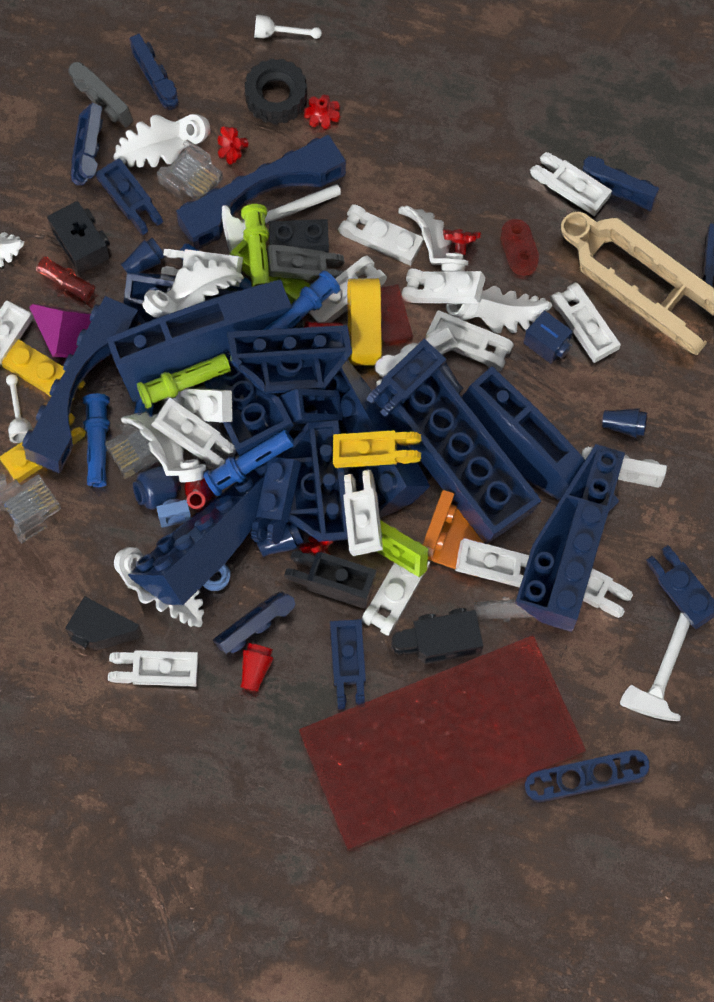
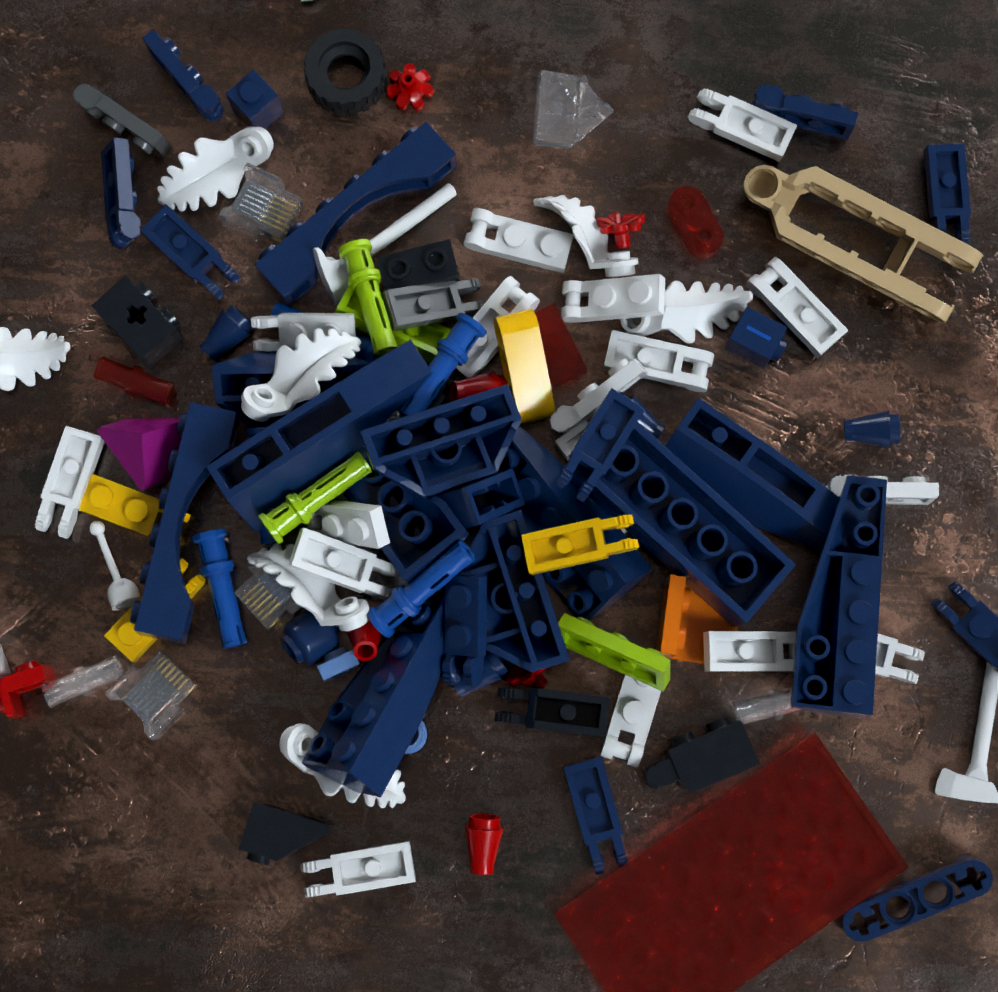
camera: 10 degrees left, 10 degrees up
dark blue hinge [212,591,296,654] -> none
red plant [217,126,249,165] -> none
white hinge [343,470,383,556] -> none
none -> dark blue brick [226,69,284,129]
none -> clear slope [533,70,614,149]

